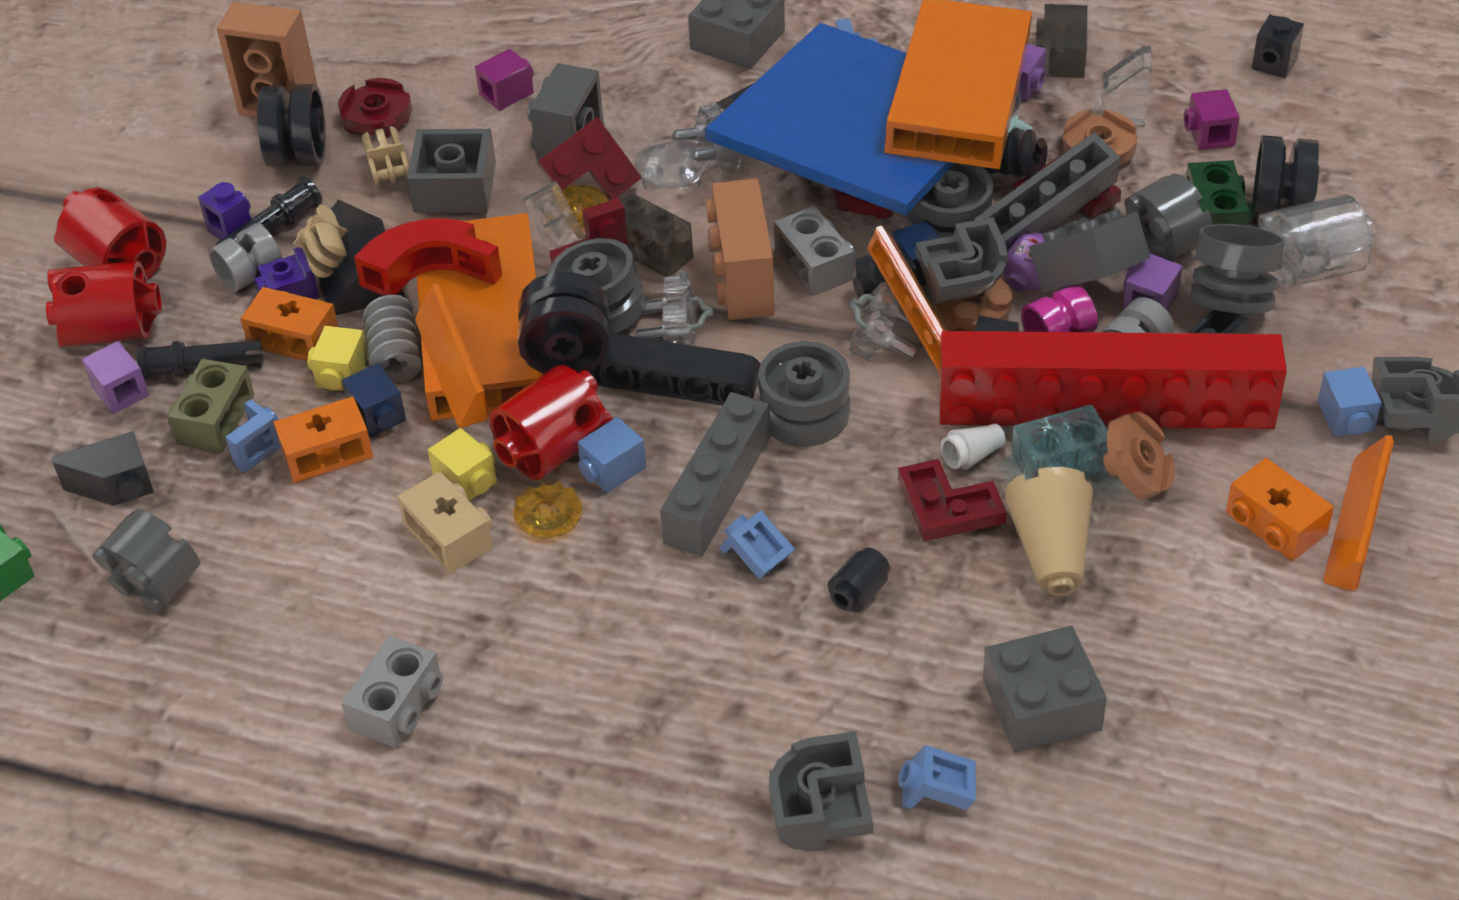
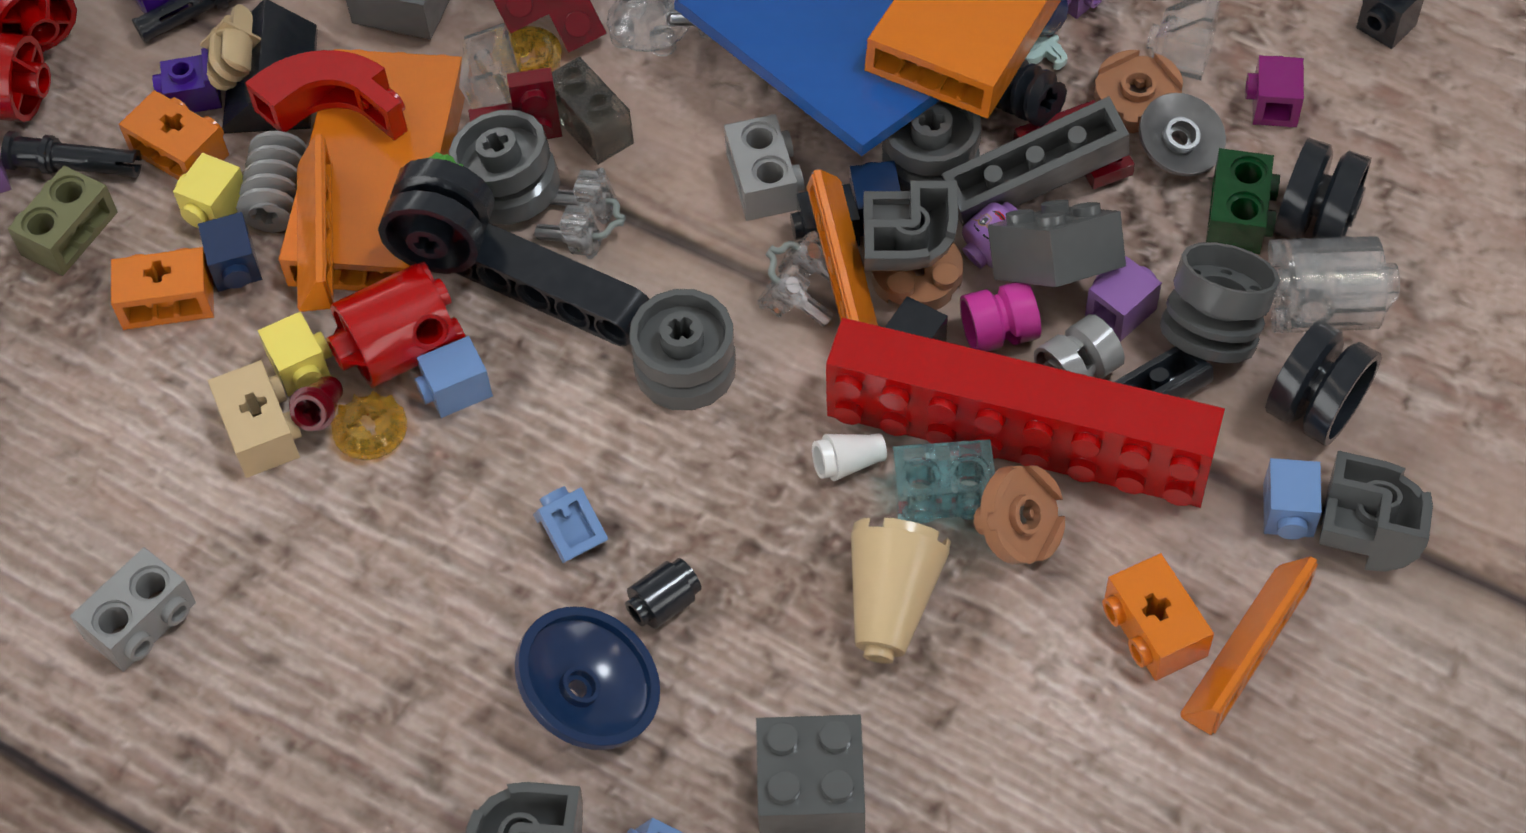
camera: 15 degrees right, 10 degrees up
light grey wheel [209,223,282,293] -> none
medium blue bracket [225,399,280,473] -> none
dark grey brick [660,392,771,556] -> none
nougat brick [705,178,775,320] -> none
dark red plate [898,459,1007,542] -> none
dark grey brick [1124,173,1213,262] -> none
none -> dark red cone [289,376,343,431]
none -> dark blue dish [515,606,660,750]
none -> flat silver dish [1139,93,1226,176]
none -> black wheel [1265,320,1382,446]

